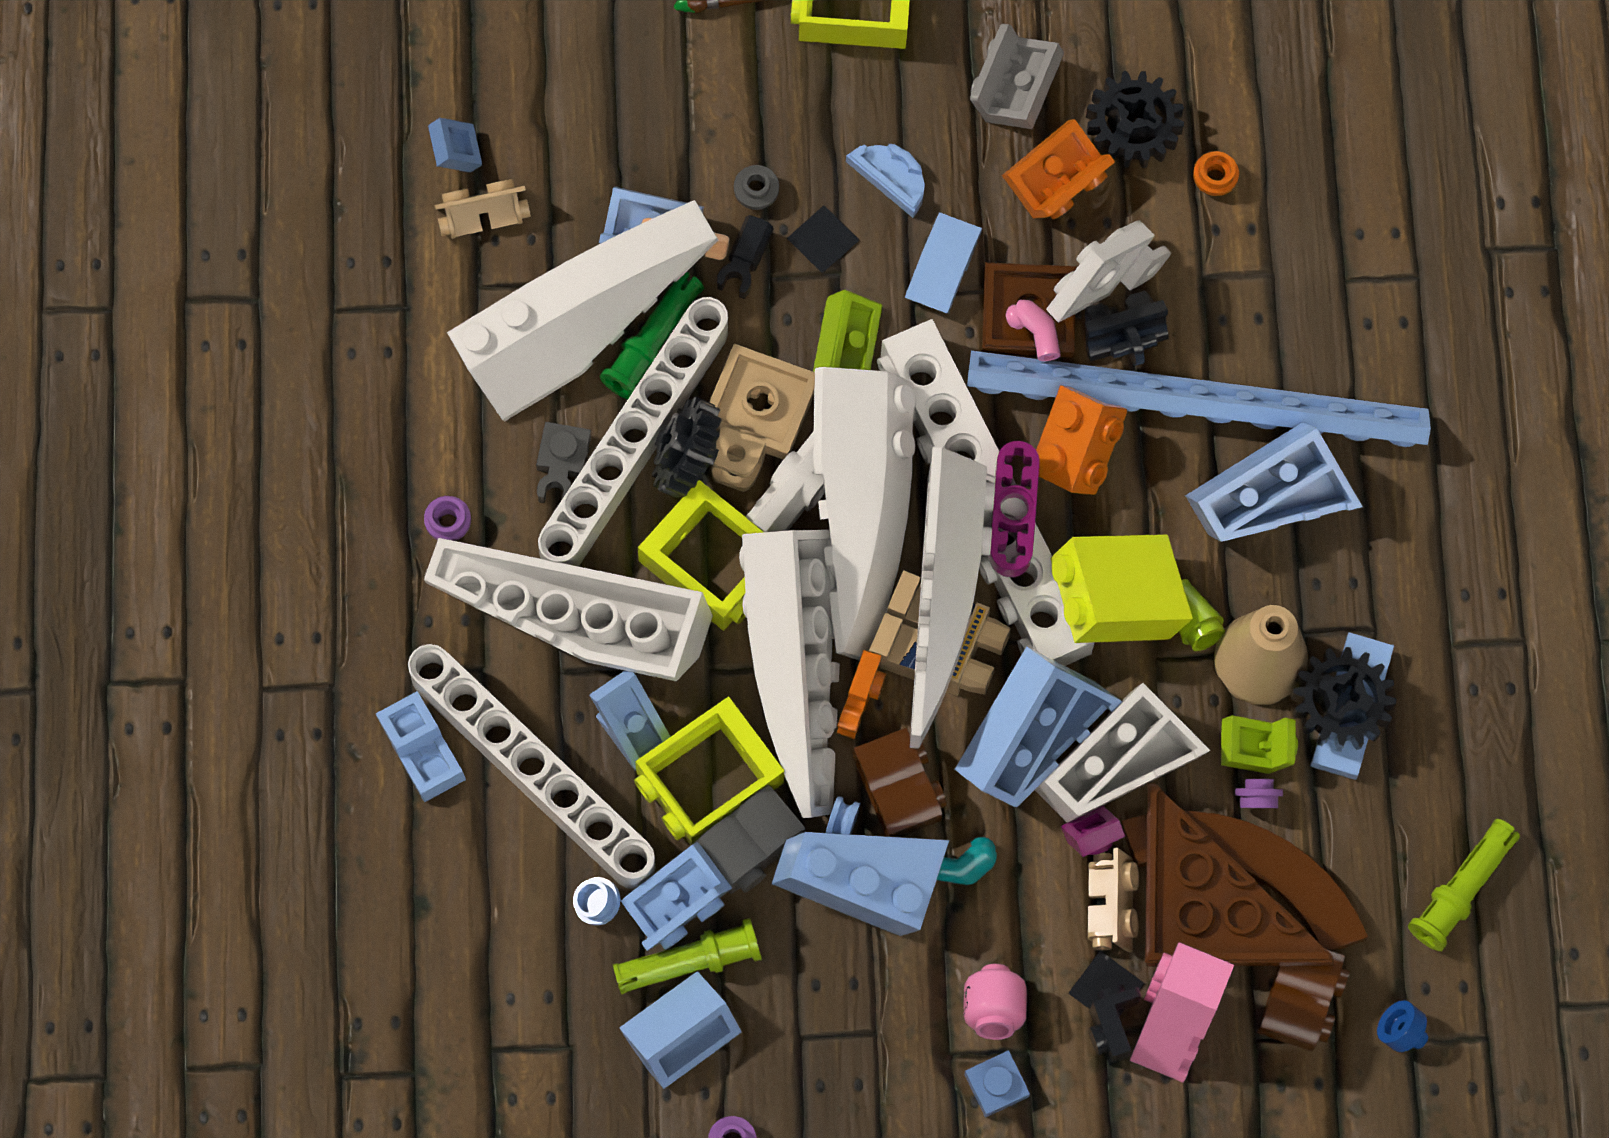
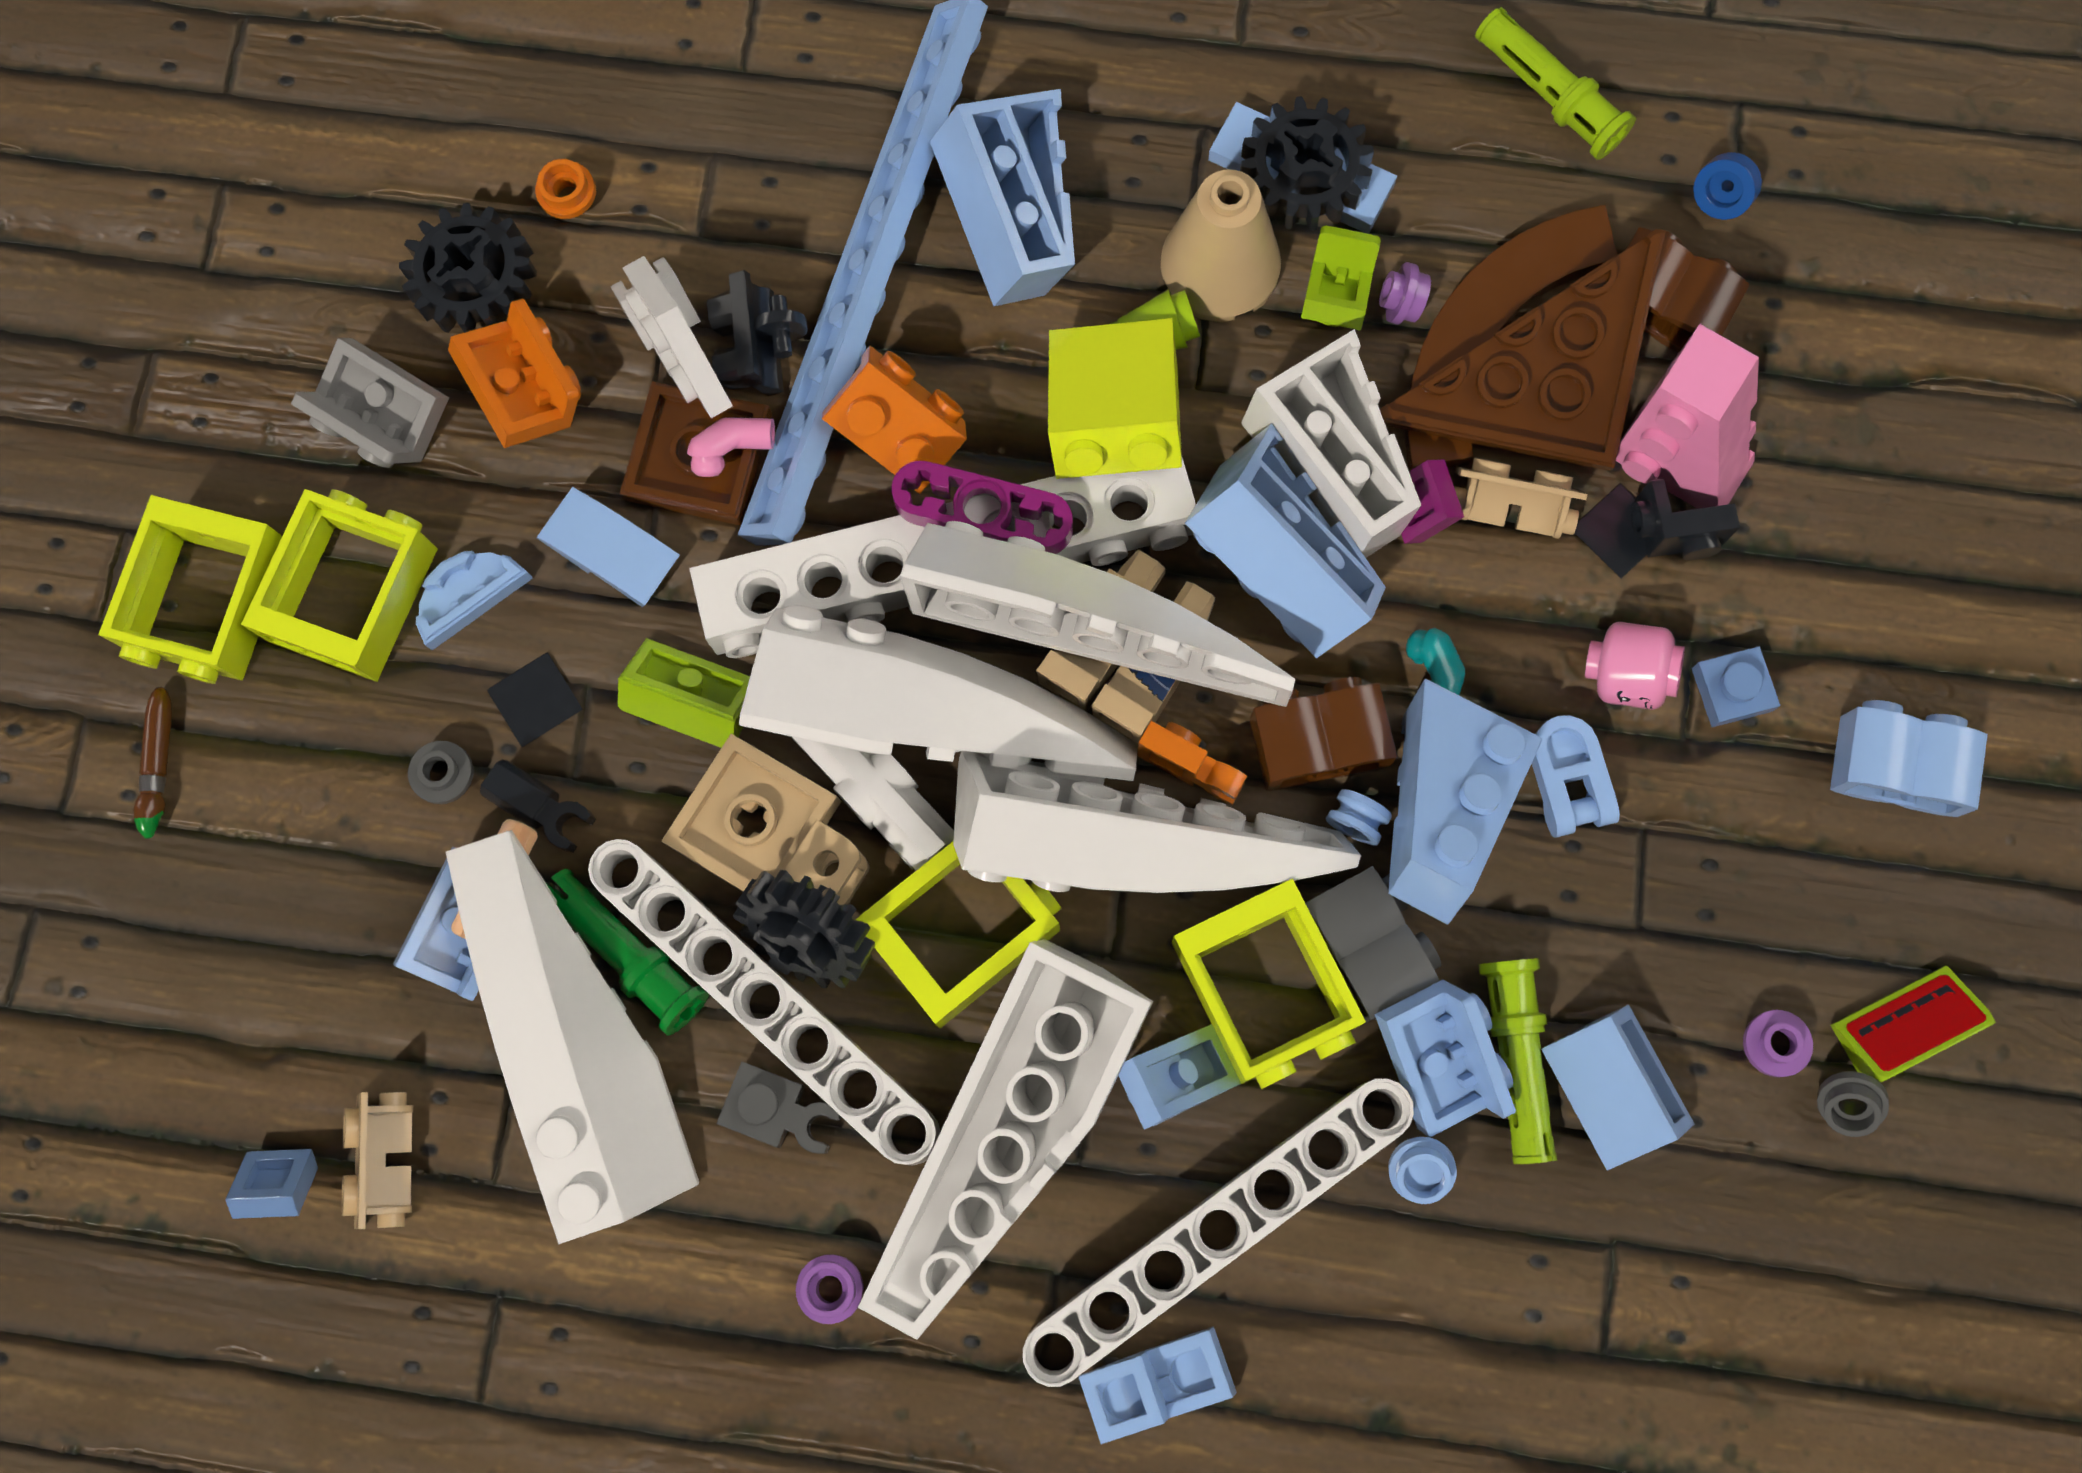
camera: 70 degrees left, 5 degrees up
none -> neon yellow window [241,489,438,682]
none -> light blue plate [1532,715,1620,838]

